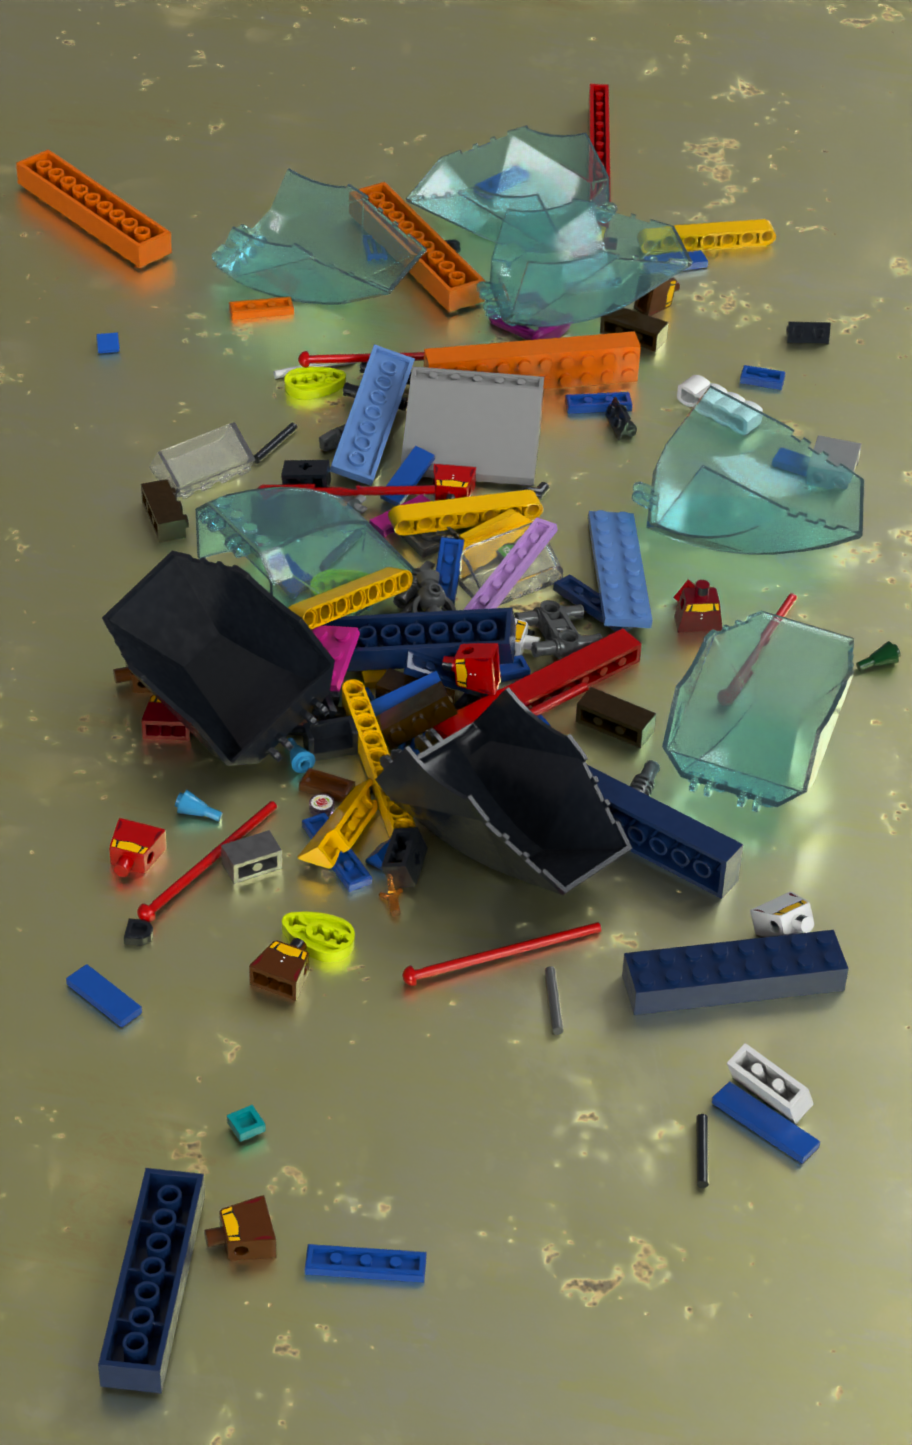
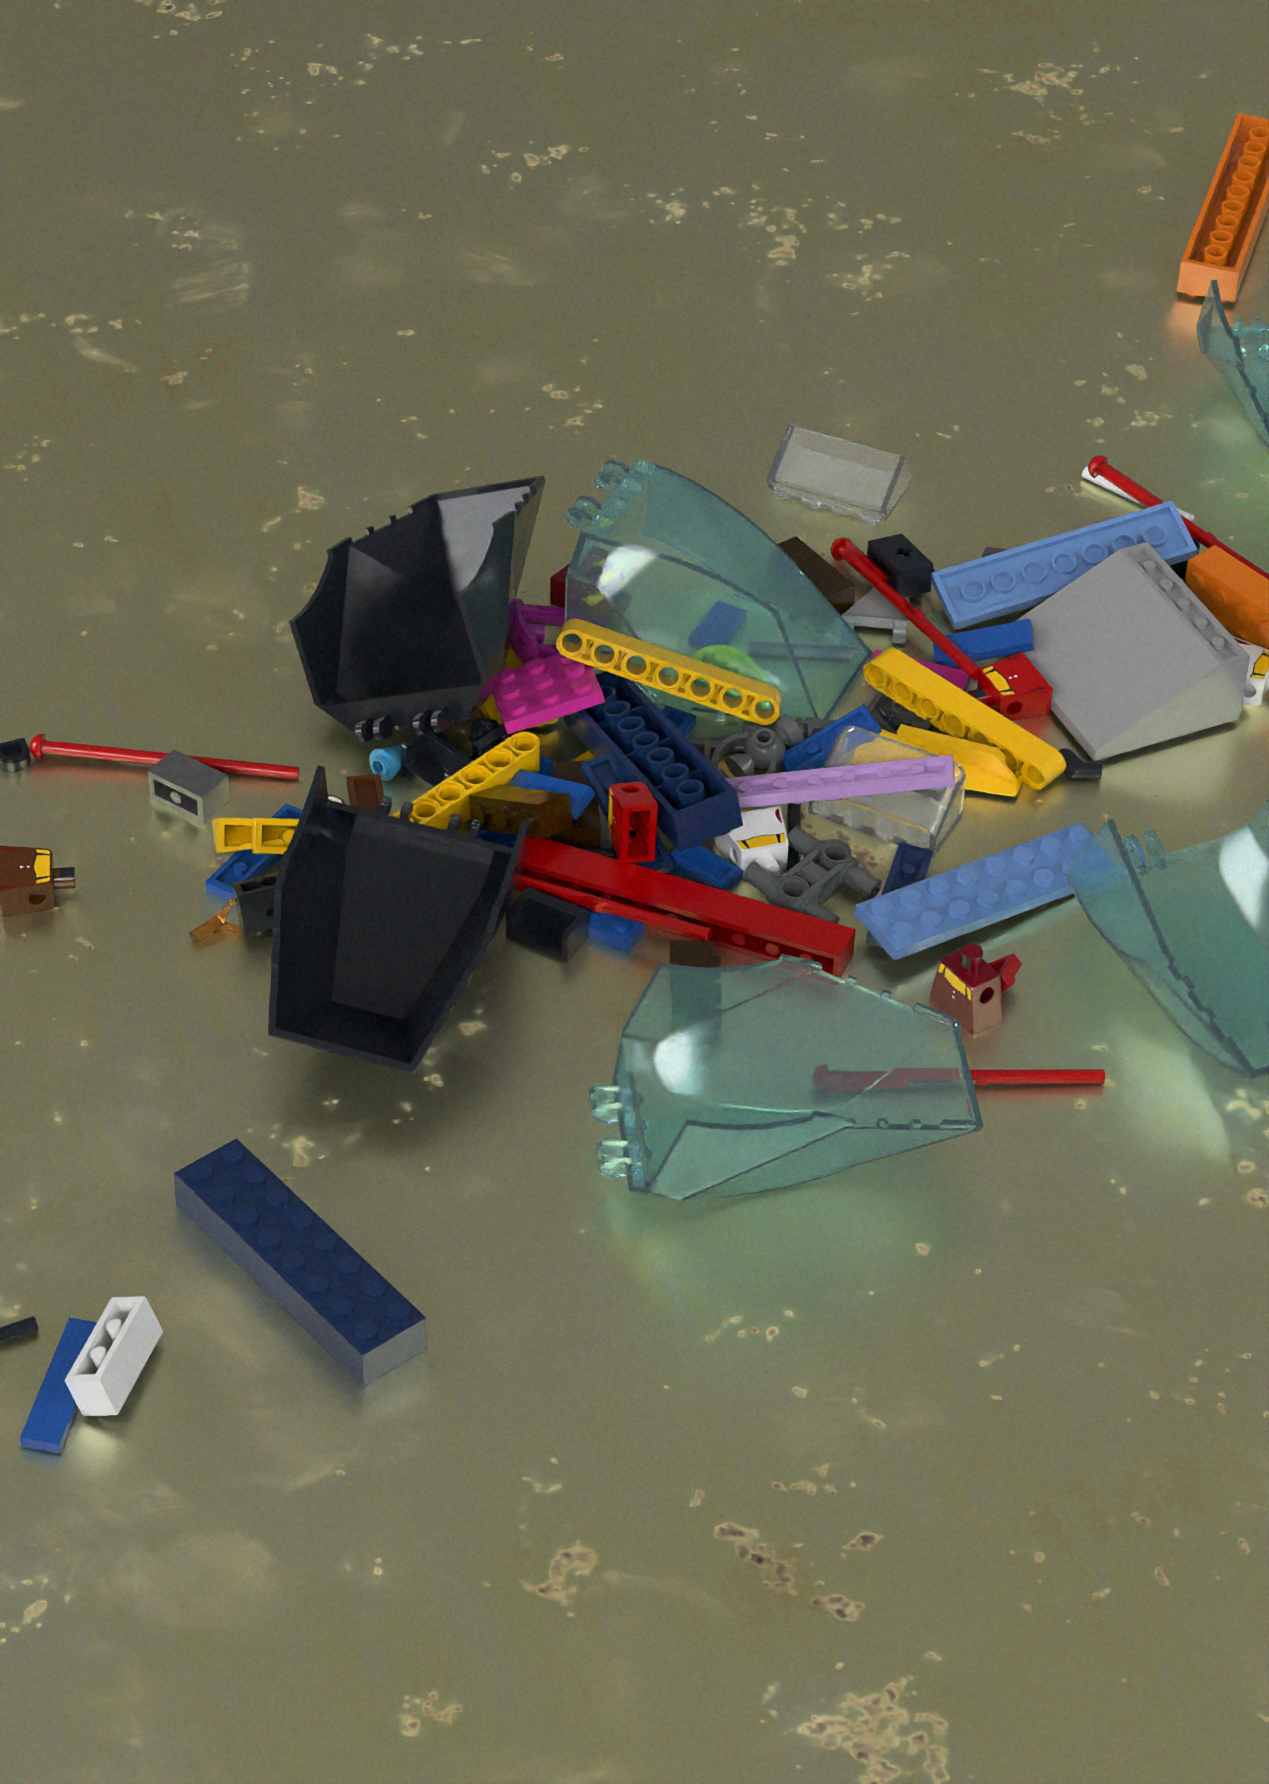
camera: 60 degrees right, 0 degrees up
blue slope [96,332,120,354] -> none
red torso [110,818,167,877] -> none
dark brown brick [141,479,189,543] -> none
dark azure cone [175,790,223,822] -> none
orange tile [229,297,294,320] -> none
black bar [253,422,298,463] -> none
neon yellow piece [282,911,355,962] -> none
neon yellow piece [284,367,346,400] -> none
red bar [402,922,601,986] -> none
dark grey bar [545,966,564,1035] -> none
dark blue brick [588,765,743,899] -> none
dark grey hinge [630,760,660,796] -> none
white torso [750,892,815,937] -> none
dark green cone [856,641,901,671] -> none

